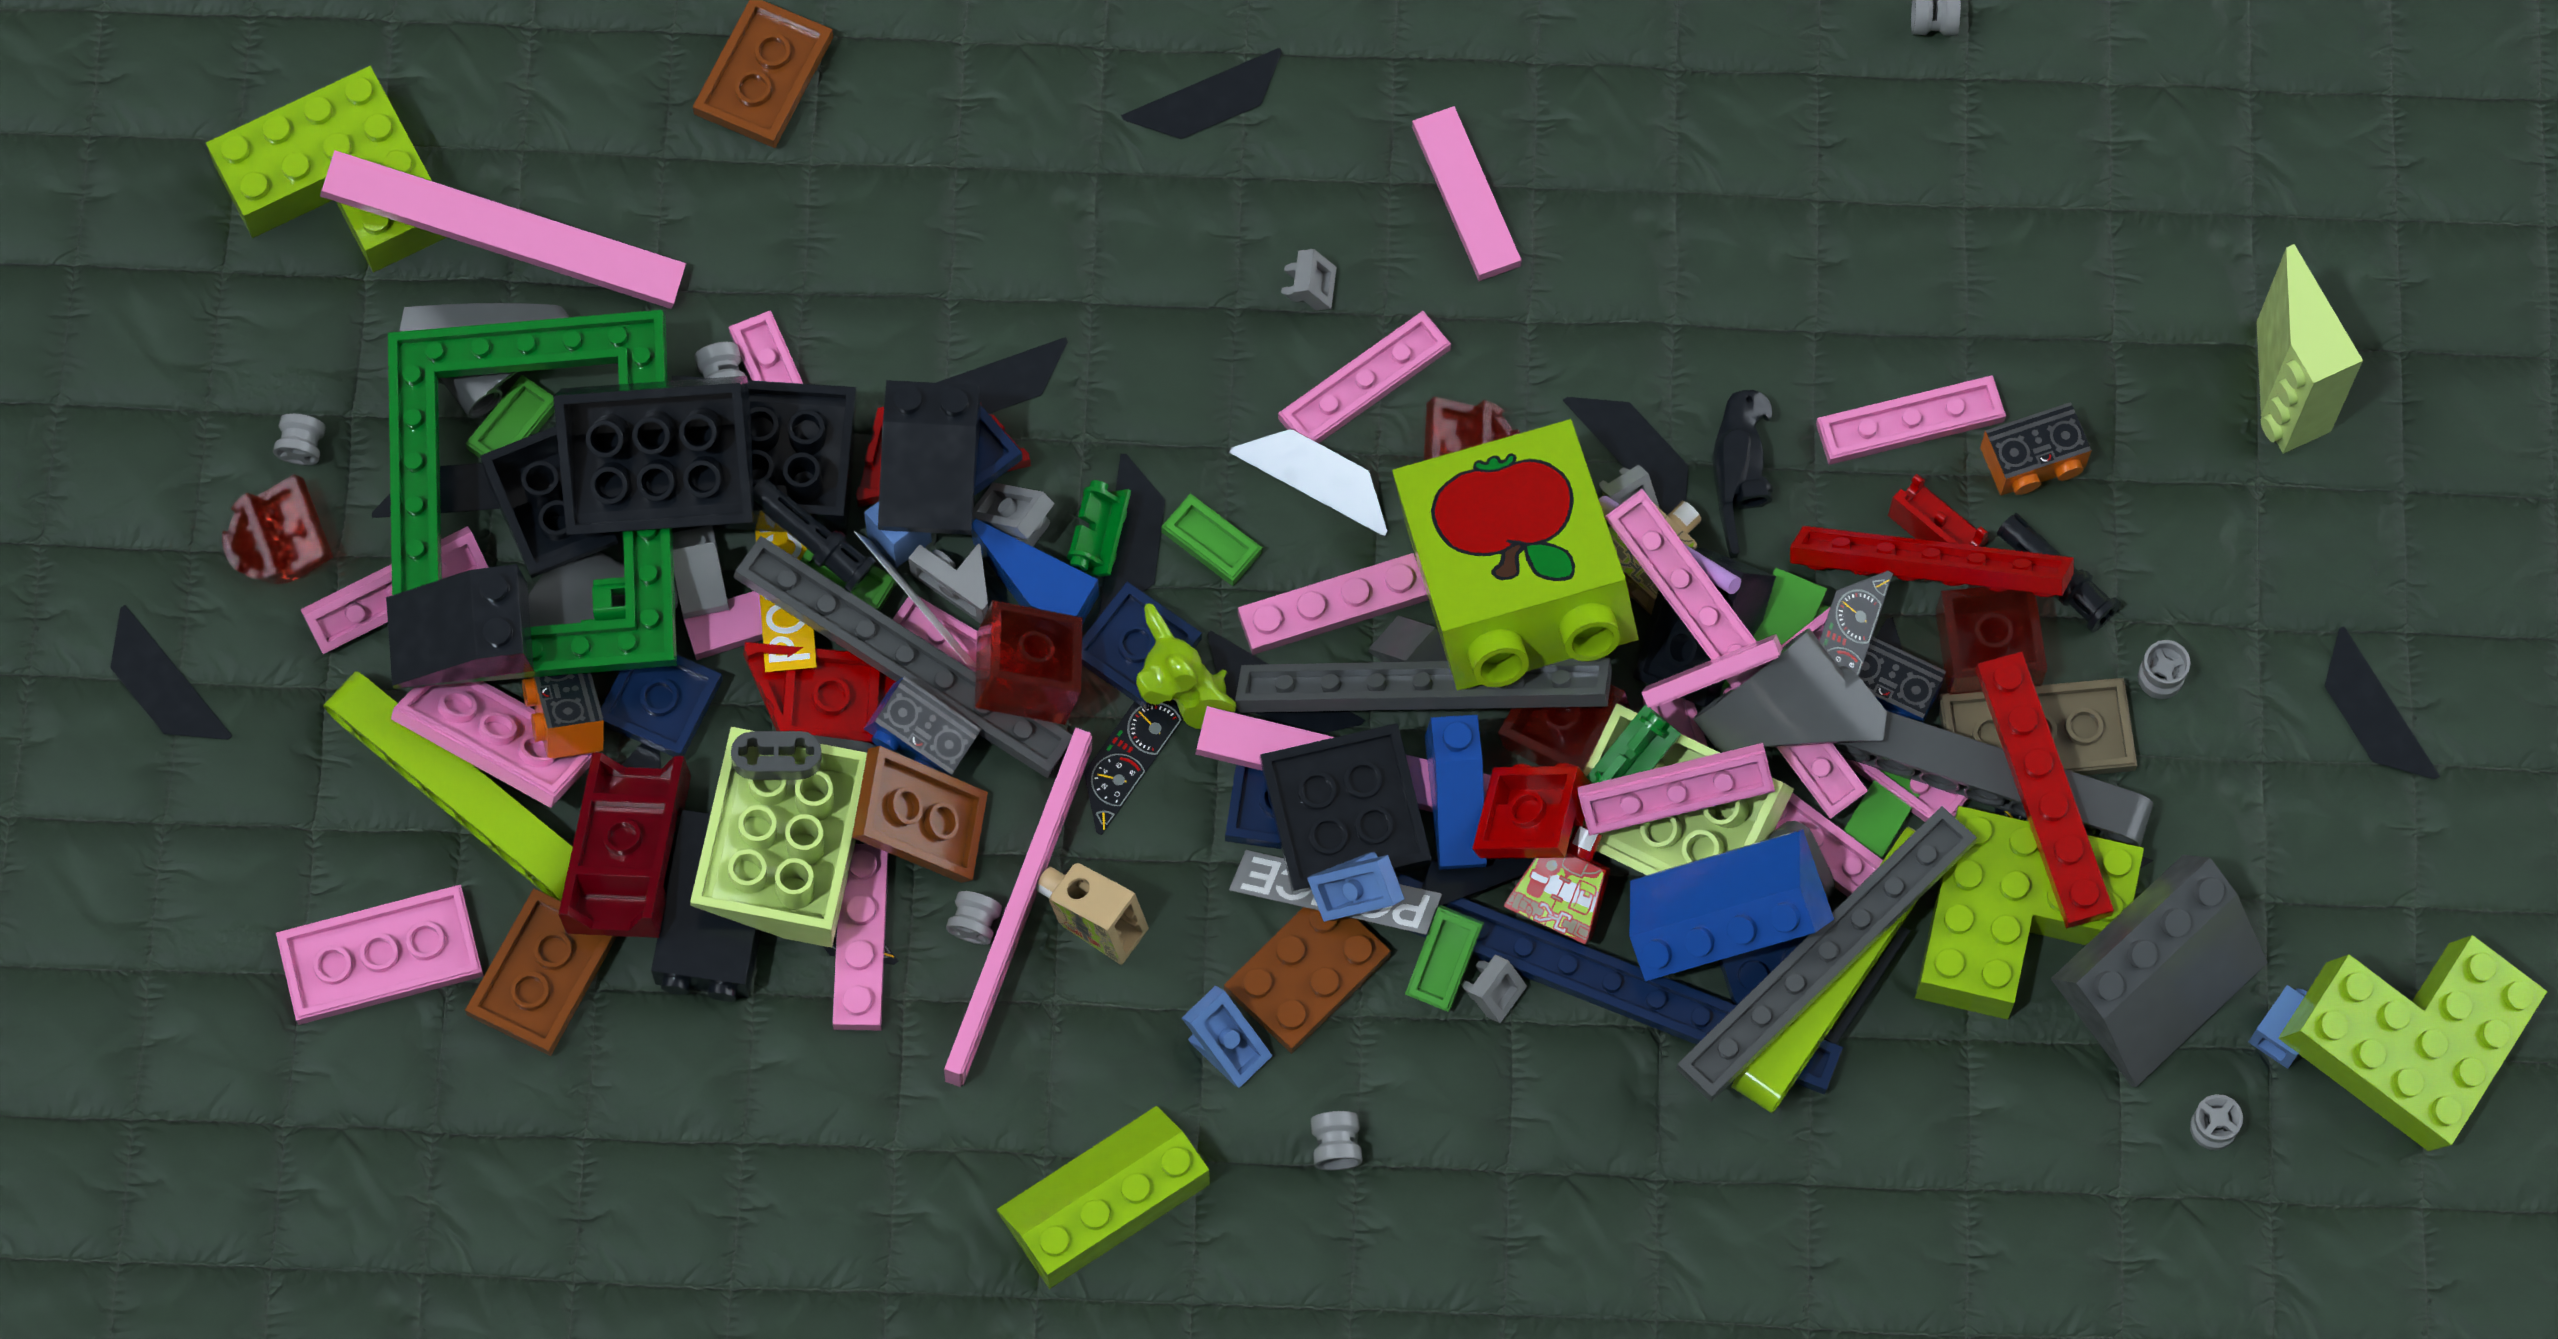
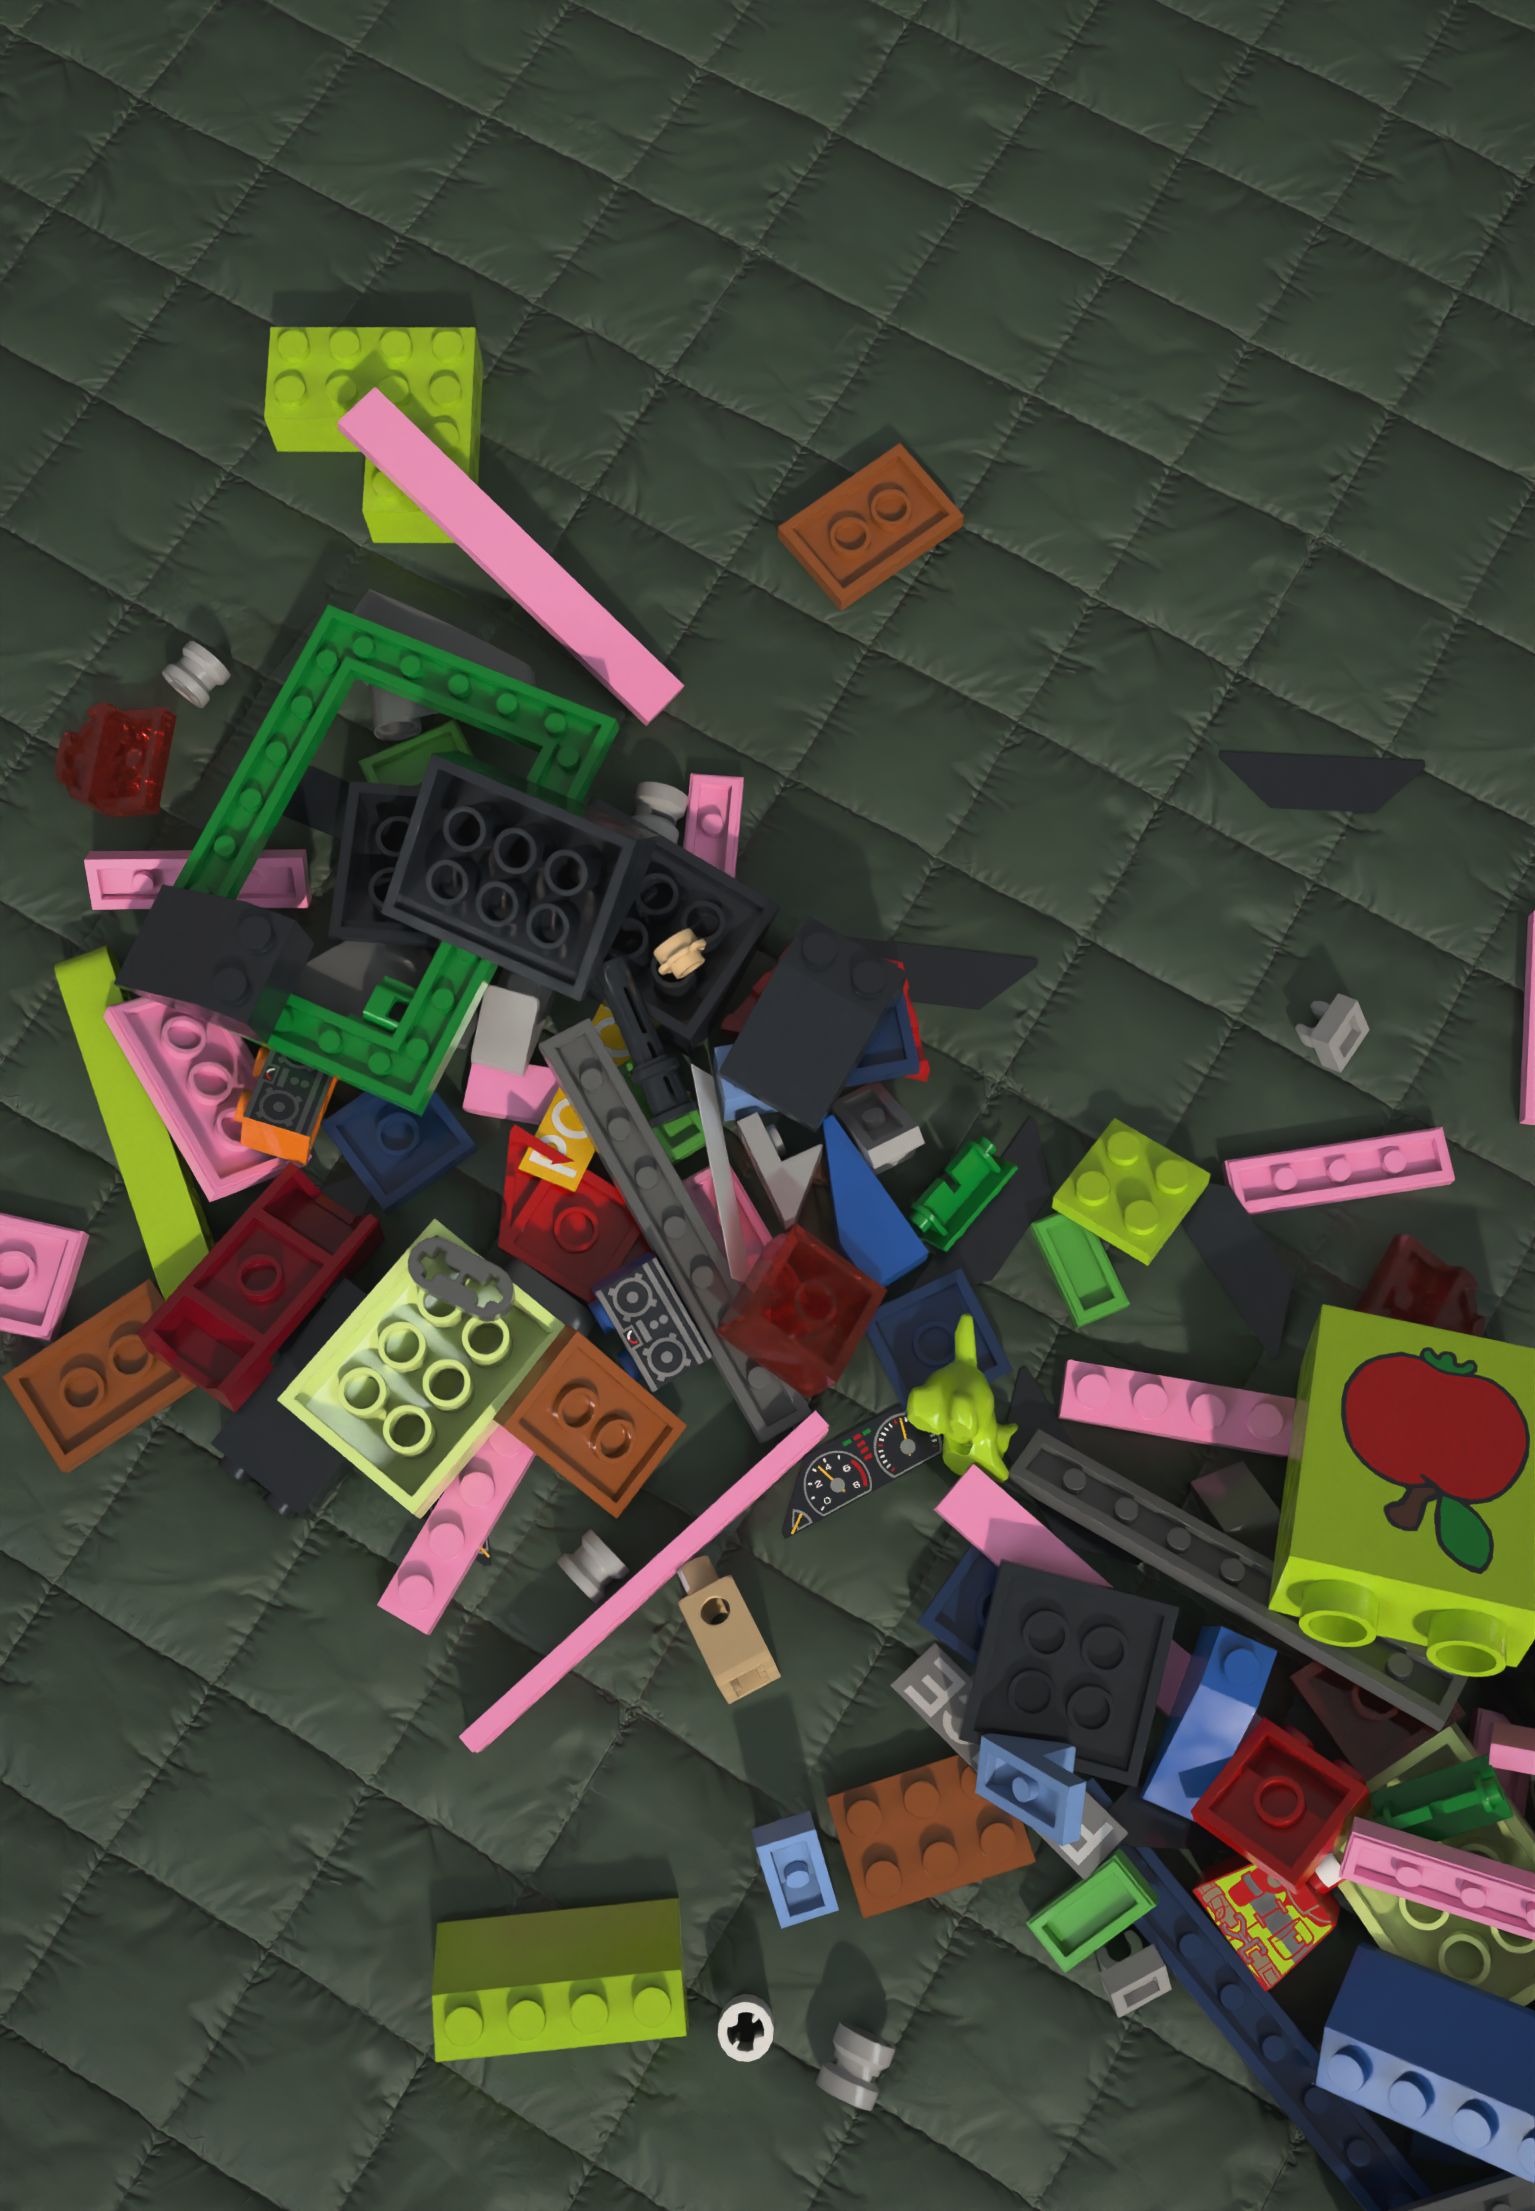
camera: 30 degrees right, 5 degrees up
none -> tan plate [653,928,706,979]
none -> white gear [718,1994,774,2062]
none -> lime plate [1052,1118,1210,1266]

